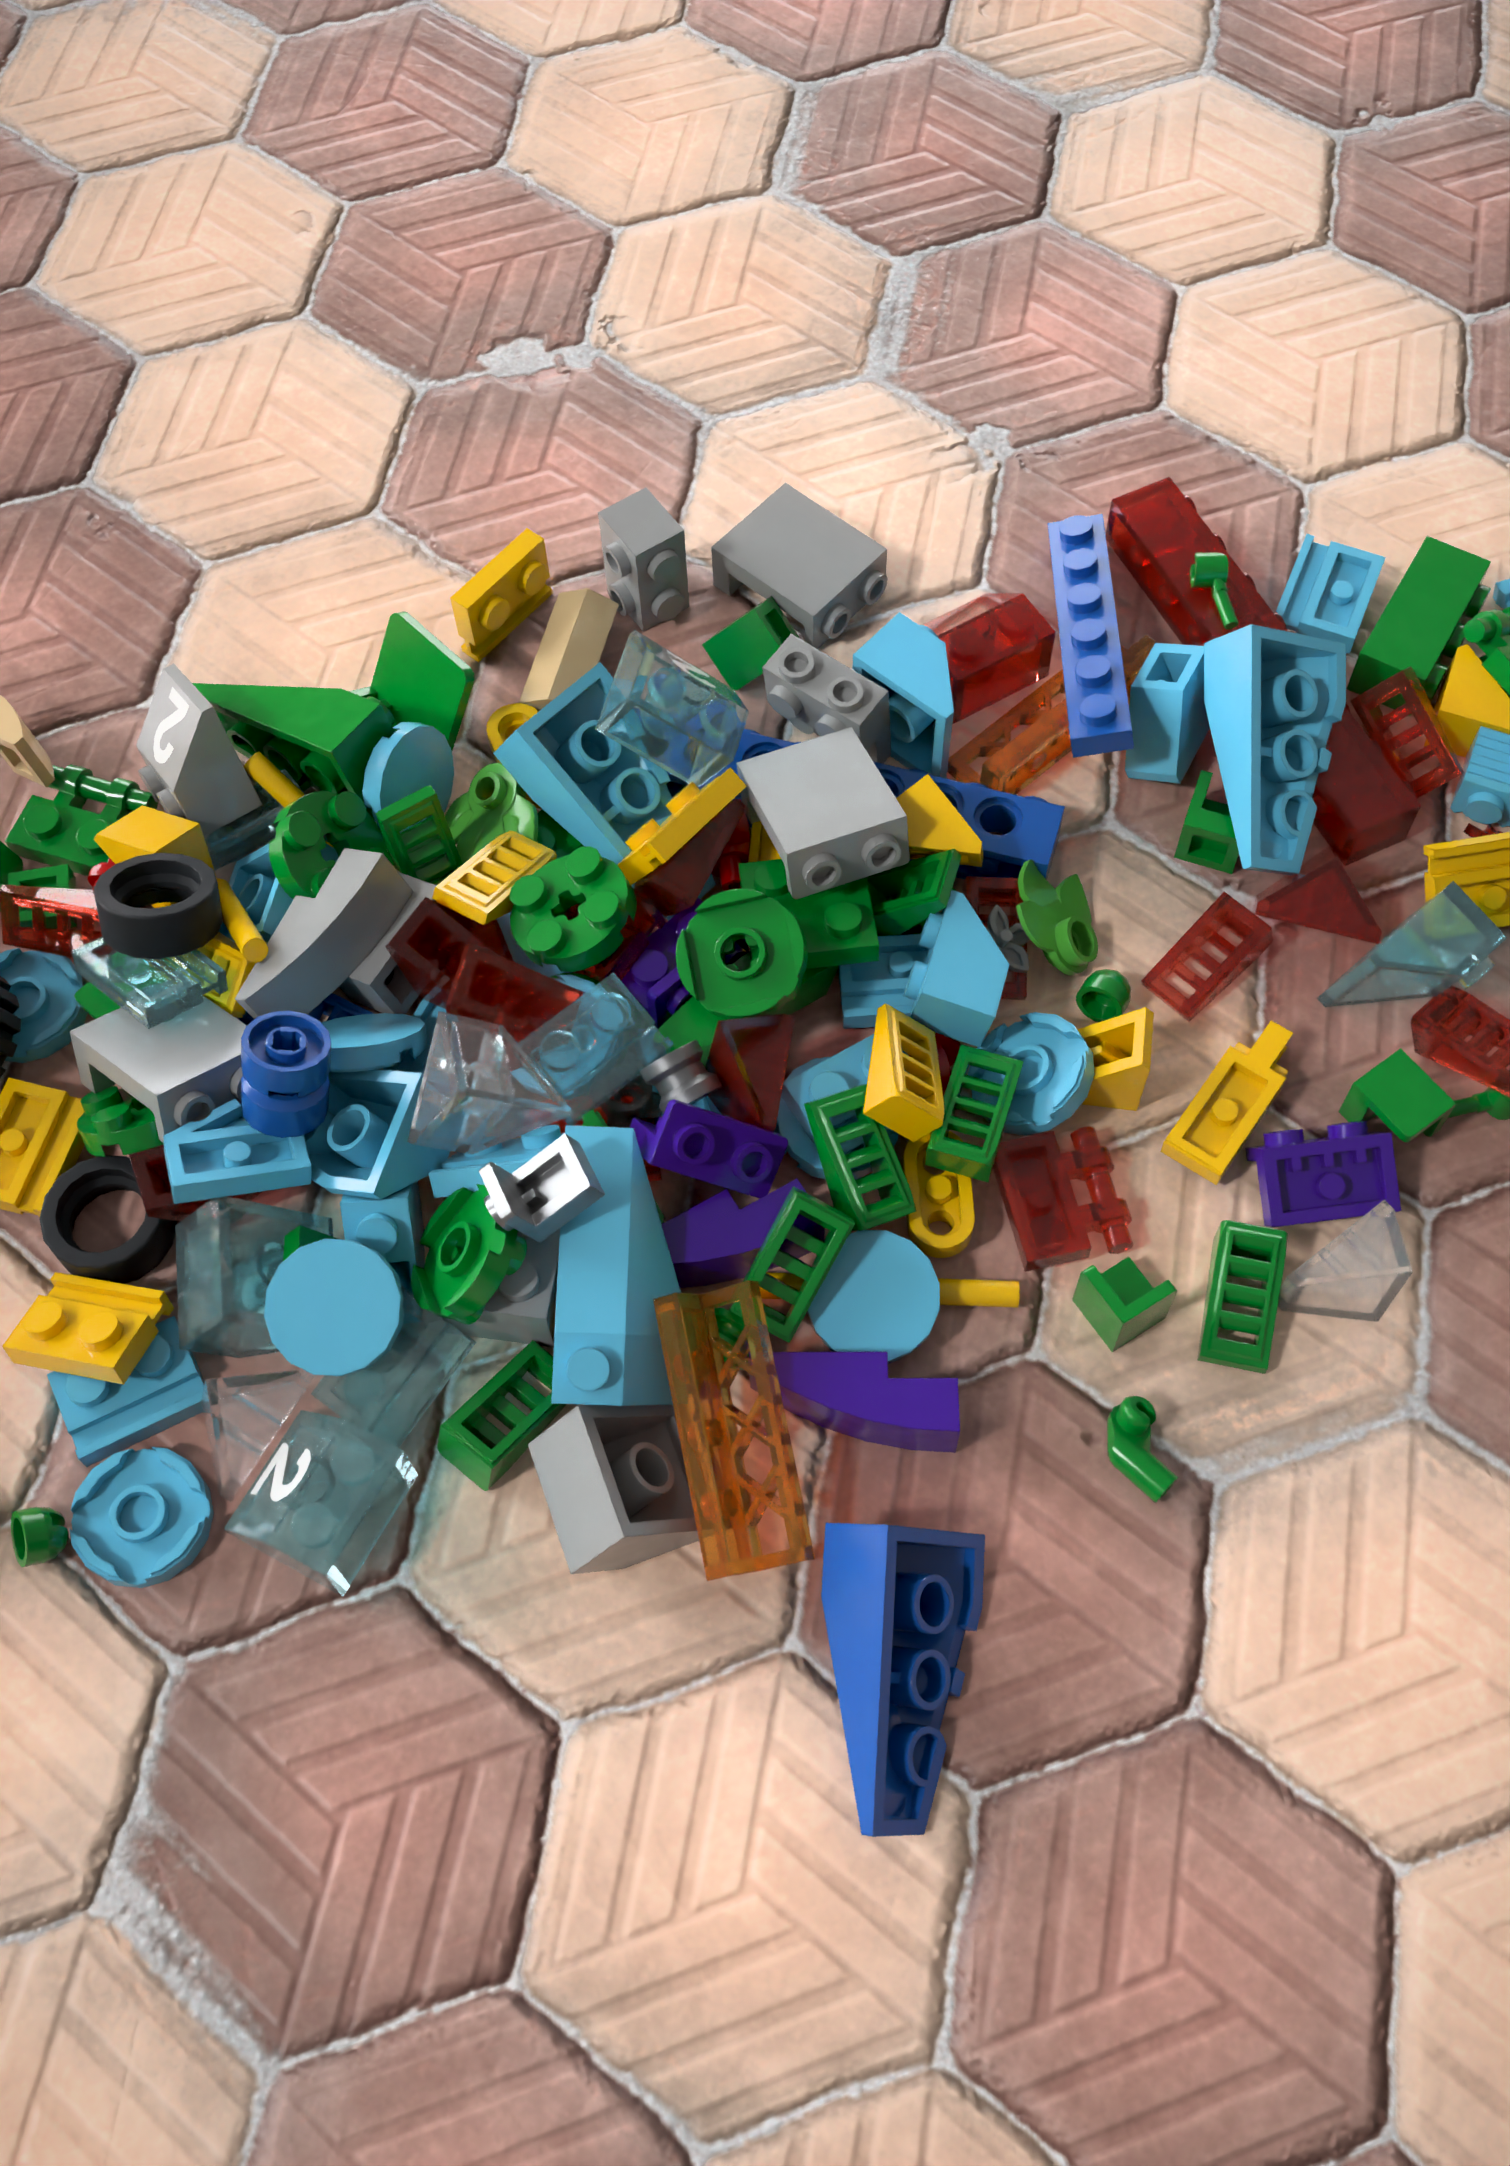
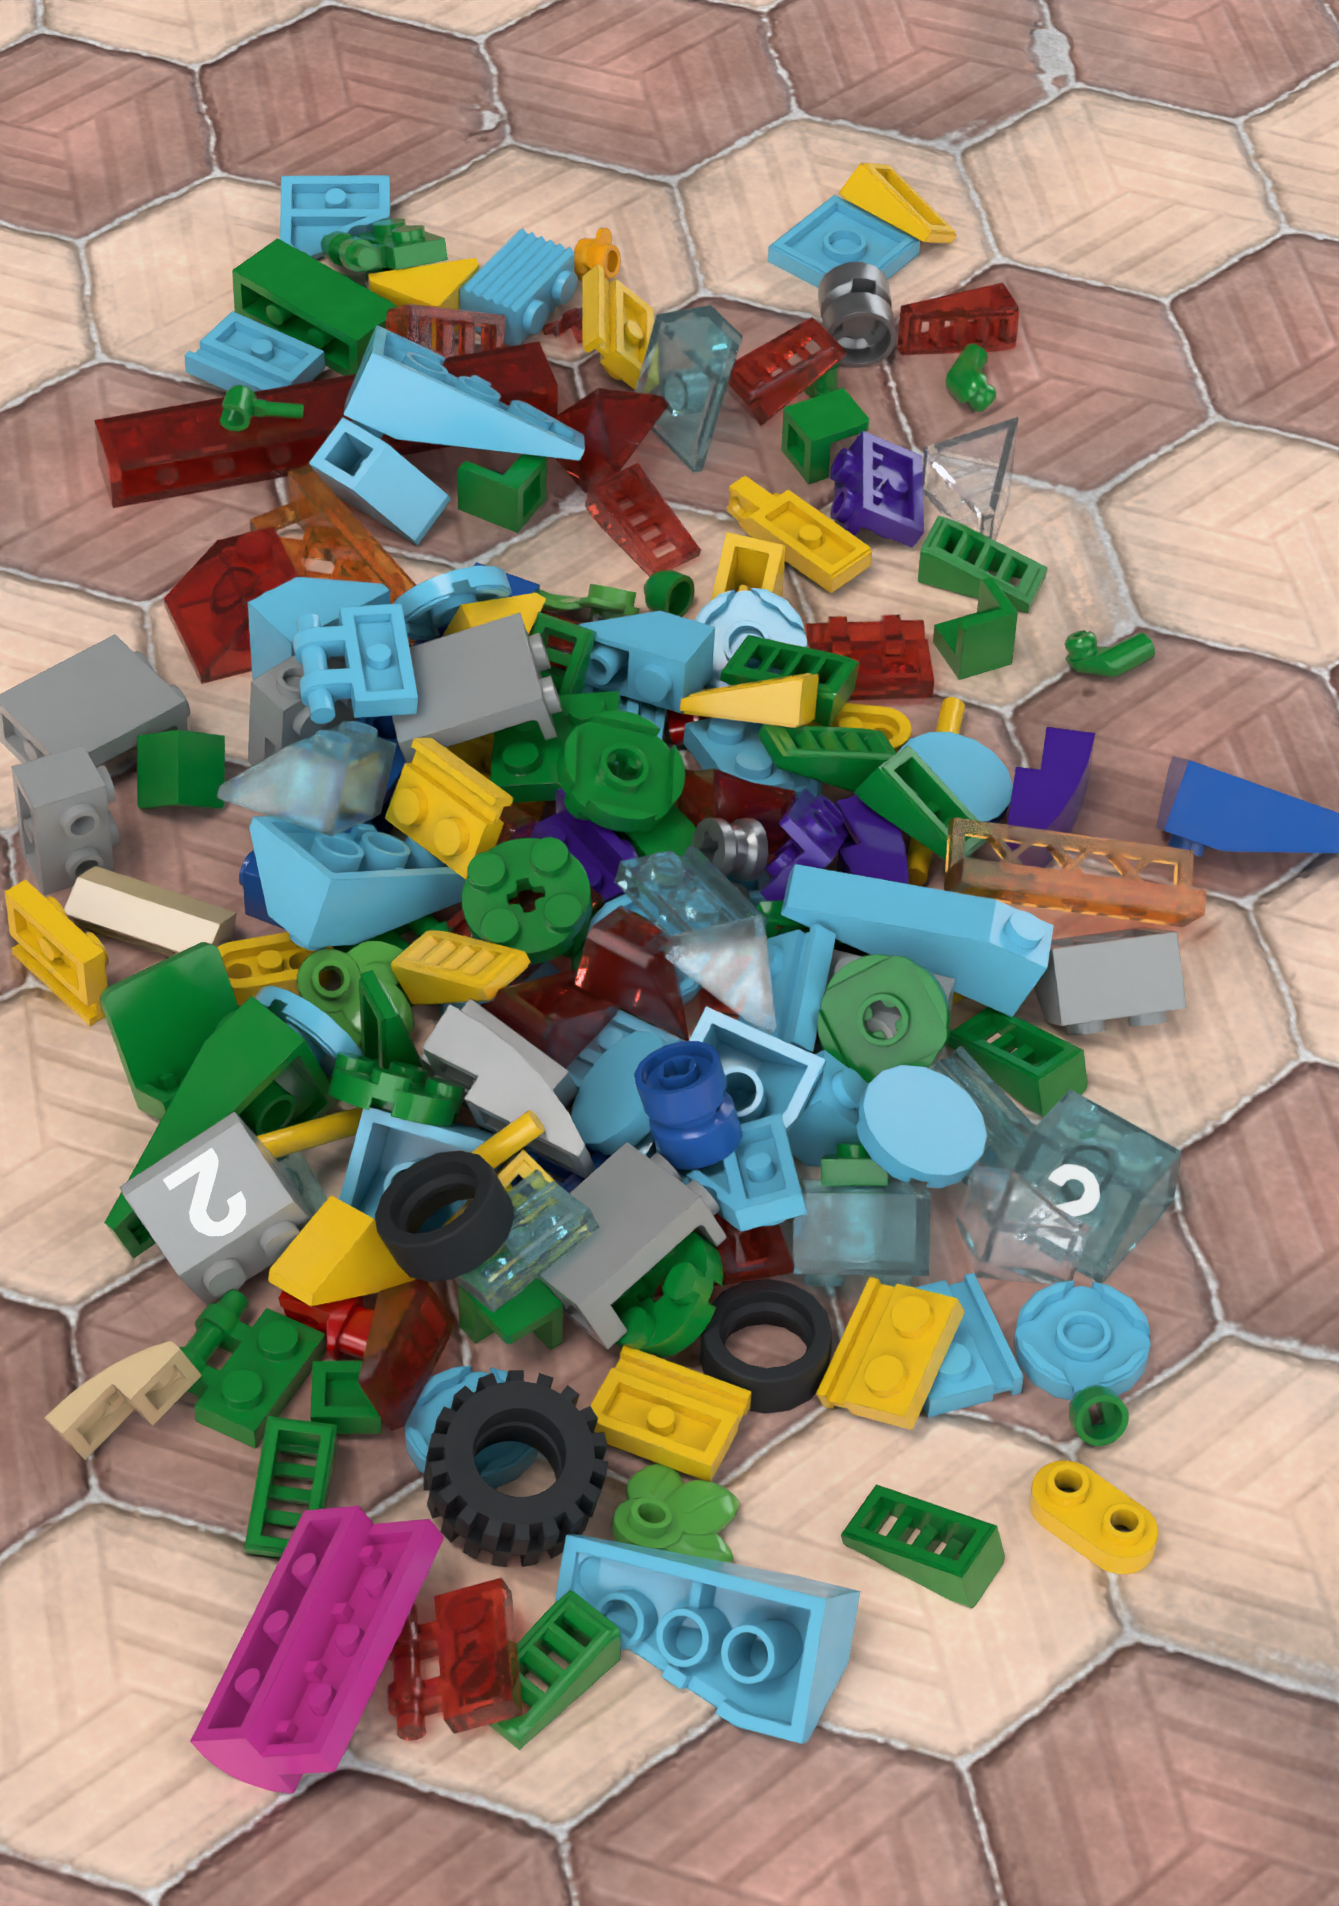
camera: 85 degrees left, 15 degrees down
flat silver bracket [479,1134,605,1243] -> none
plate [1048,514,1134,758] -> none
none -> medium azure plate [292,603,418,724]
none -> medium azure tile [394,566,512,640]

